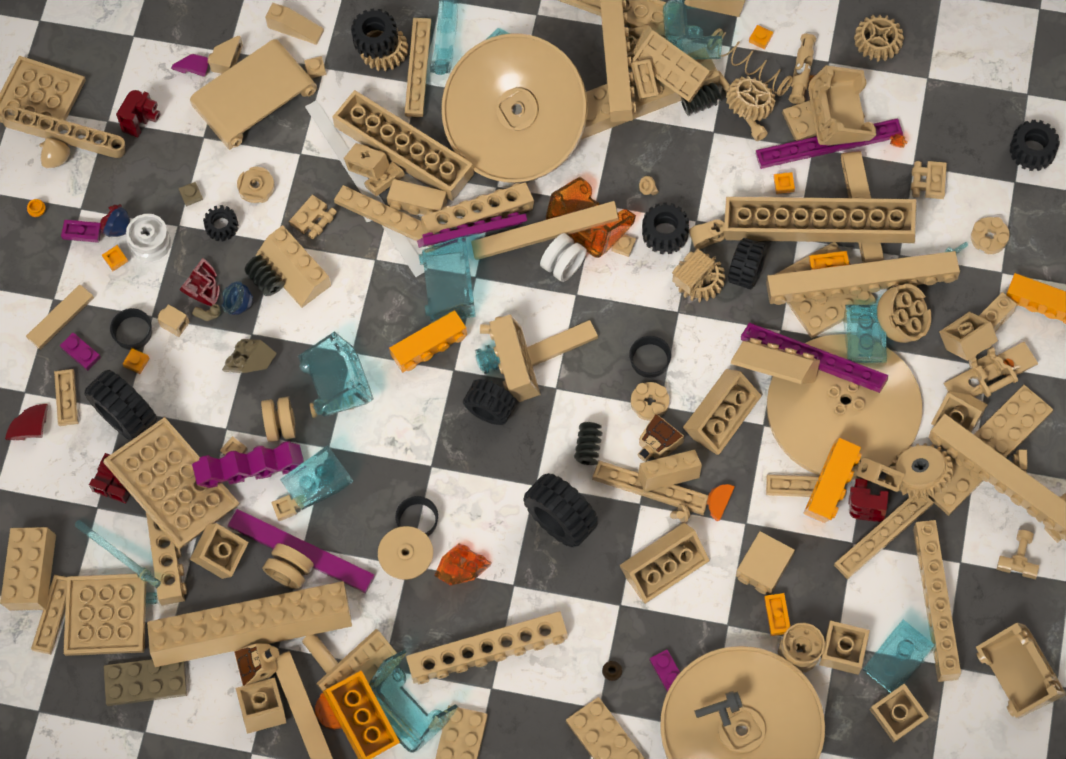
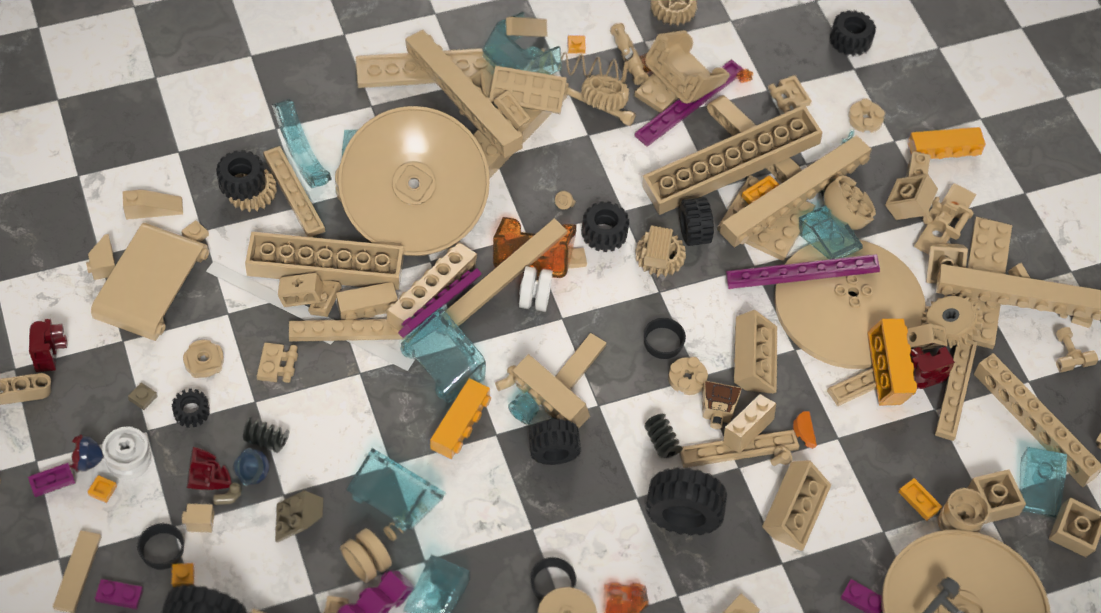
camera: 40 degrees left, 10 degrees down
magenta slope [171,54,208,77] -> none
tan slope [256,225,331,308] -> none
pearl dark grey piece [681,82,722,116] -> none
tan piece [689,219,725,249] -> none
tan slope [730,338,820,384] -> none
tan brick [736,531,795,595] -> none
light orange plate [773,172,795,194] -> none

